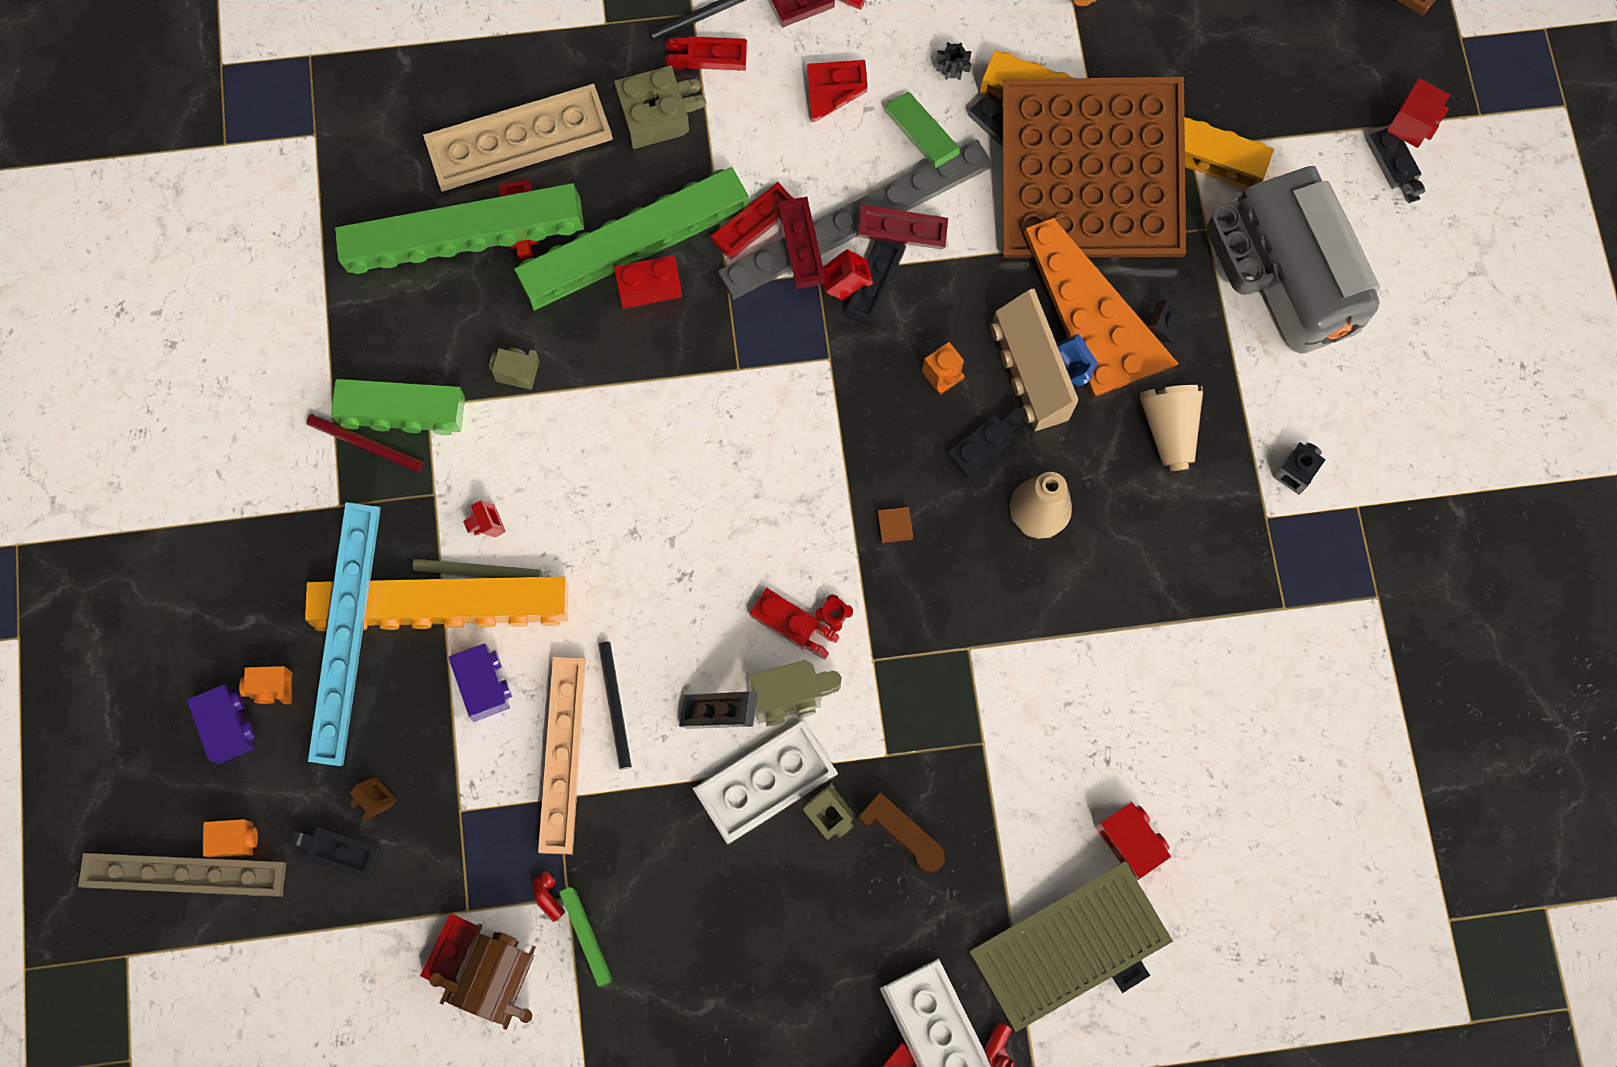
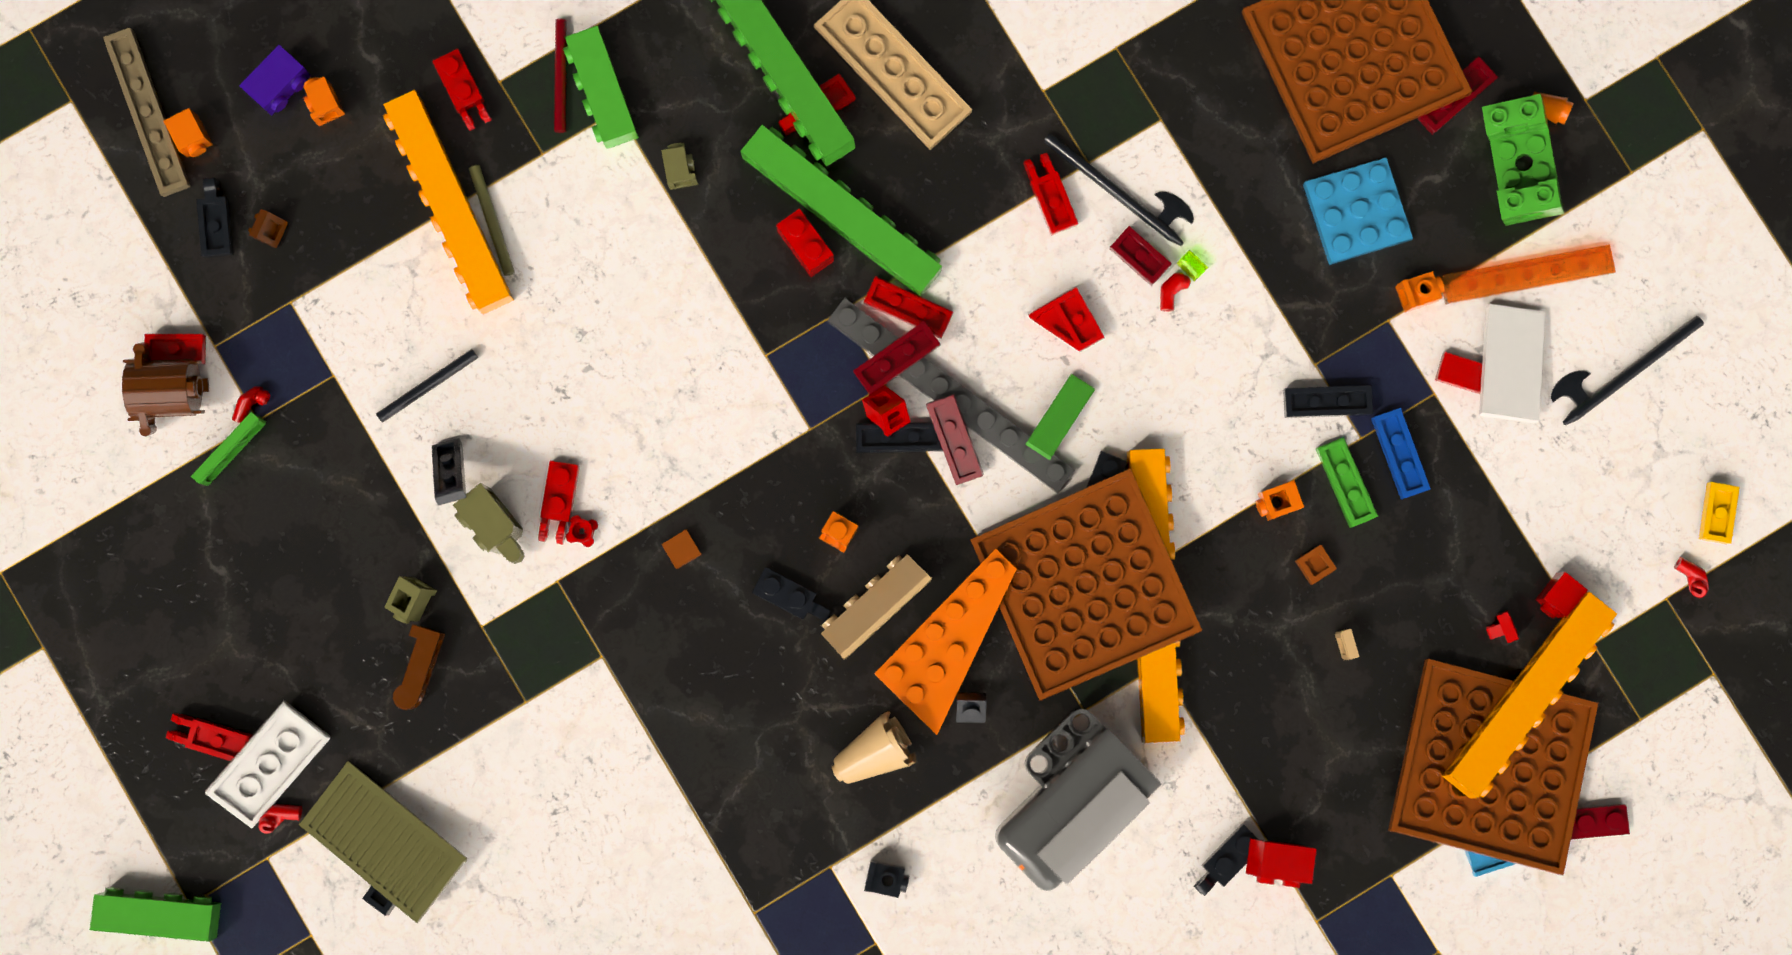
camera: 65 degrees right, 10 degrees up
medium azure plate [308,502,381,766] -> none
dark purple brick [448,643,513,722] -> none
red tile [463,500,506,538] -> none
light nougat plate [538,657,586,855] -> none
olive hinge [614,66,706,149] -> none
white tile [693,719,838,845] -> none
black gear [936,42,972,80] -> none
tan cone [1009,472,1072,539] -> none
blue bracket [1056,333,1098,387] -> none
red brick [1095,802,1171,880] -> none
none -> red hinge [432,49,491,131]

